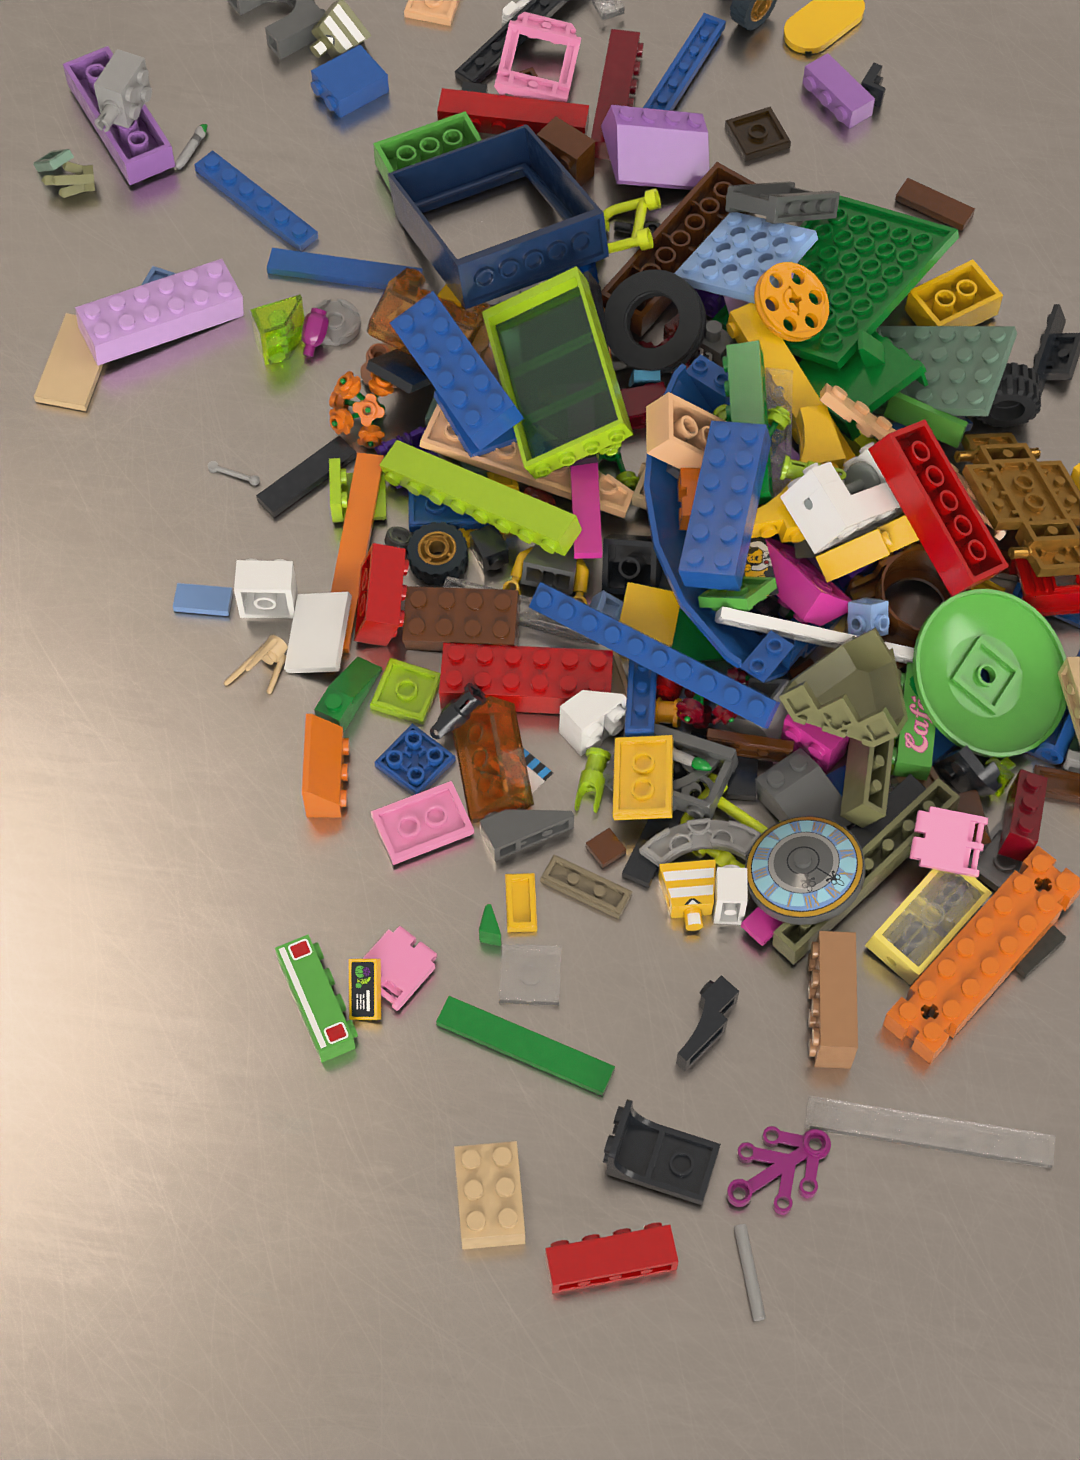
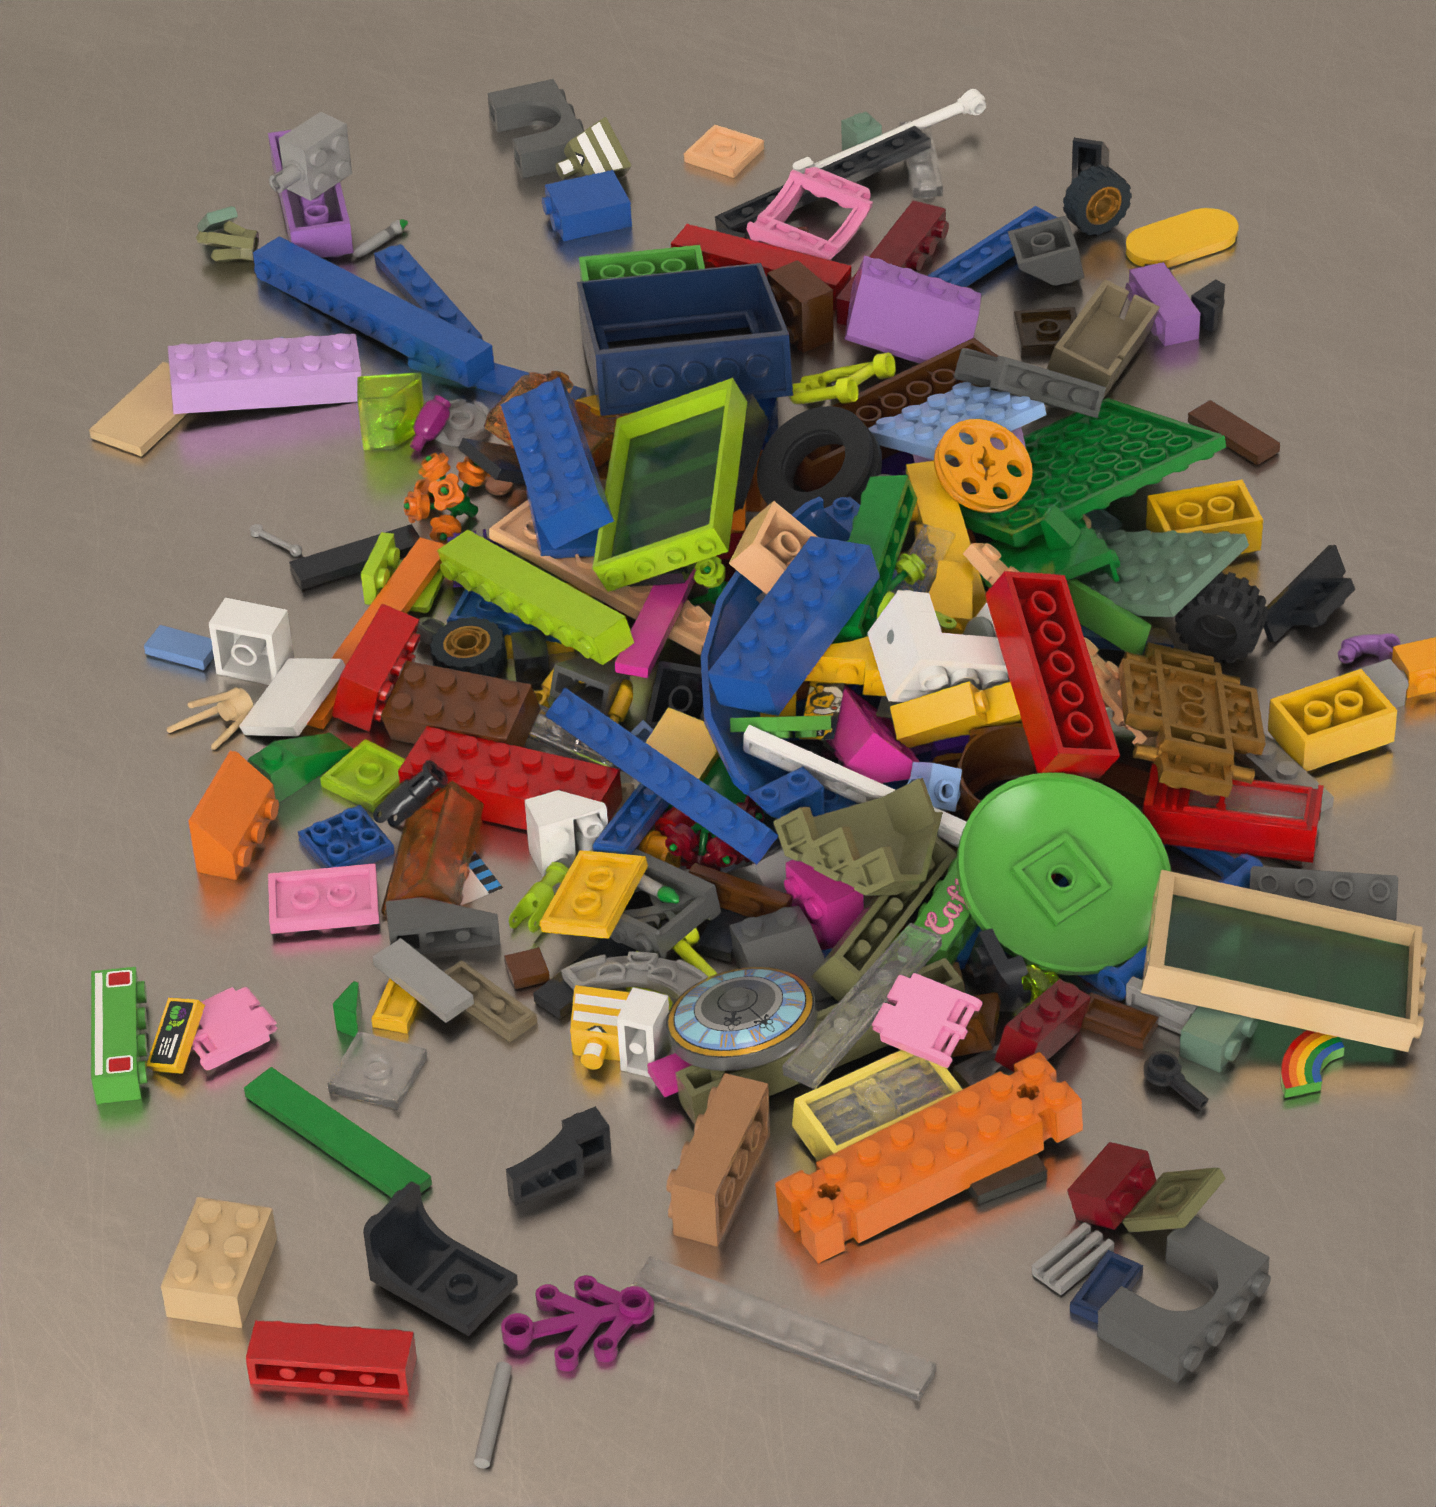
camera: 20 degrees right, 20 degrees down
none -> blue brick [253,236,495,388]
none -> light grey tile [373,938,474,1023]
none -> clear tile [782,923,942,1089]
none -> dark grey slope [1007,216,1084,286]
none -> dark tan piece [1047,279,1160,399]

